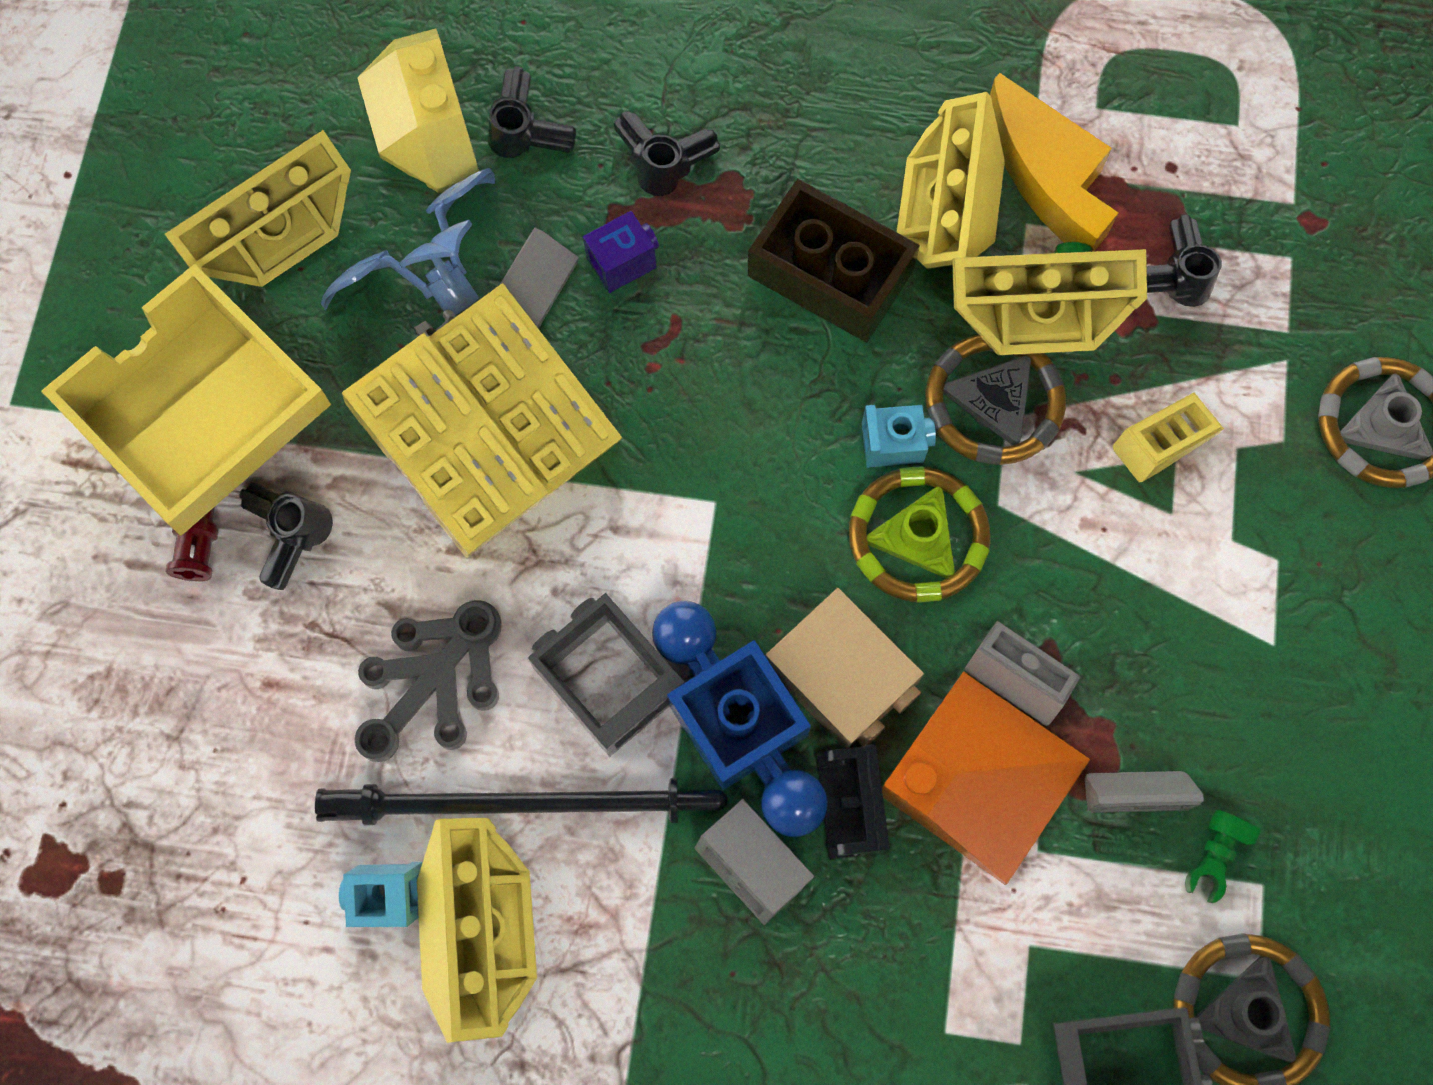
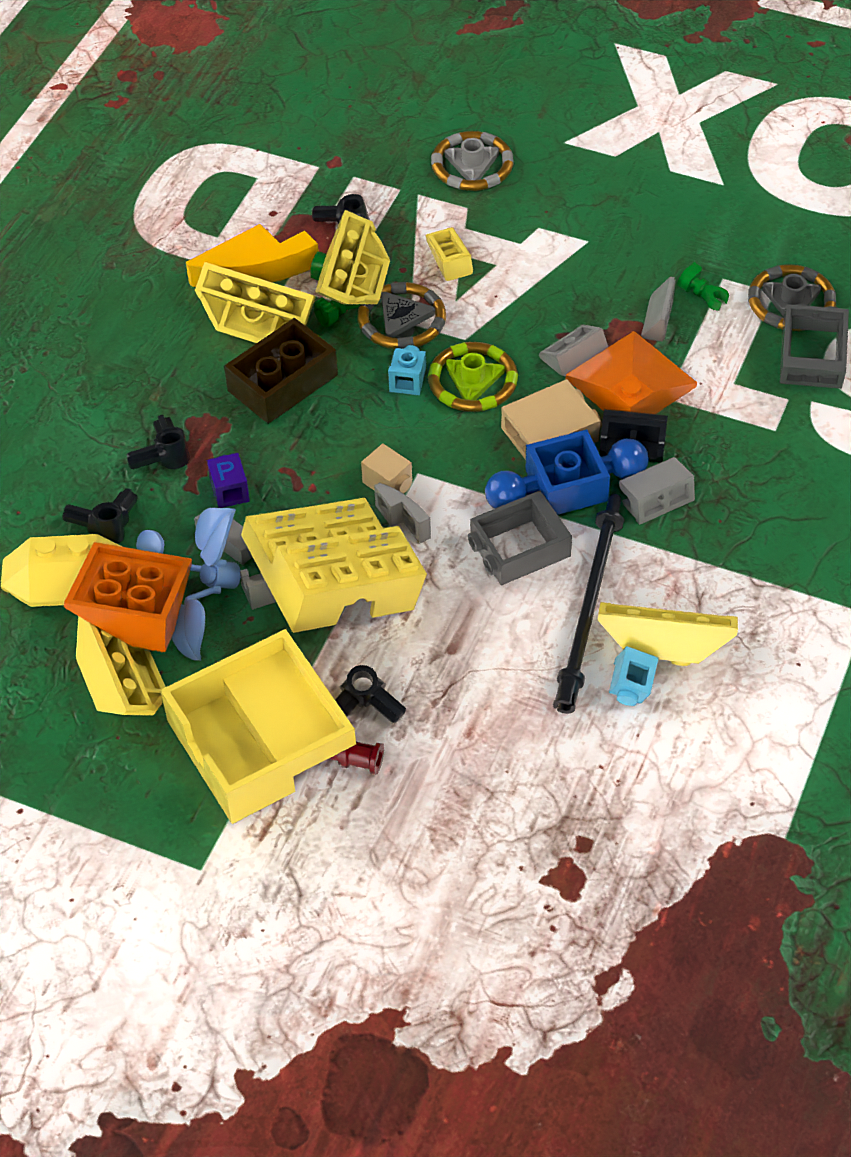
camera: 75 degrees left, 20 degrees down
dark grey plant [355,600,502,762] -> none
none -> orange slope [64,542,192,652]
none -> tan brick [361,444,413,494]
none -> light grey slope [374,483,431,544]

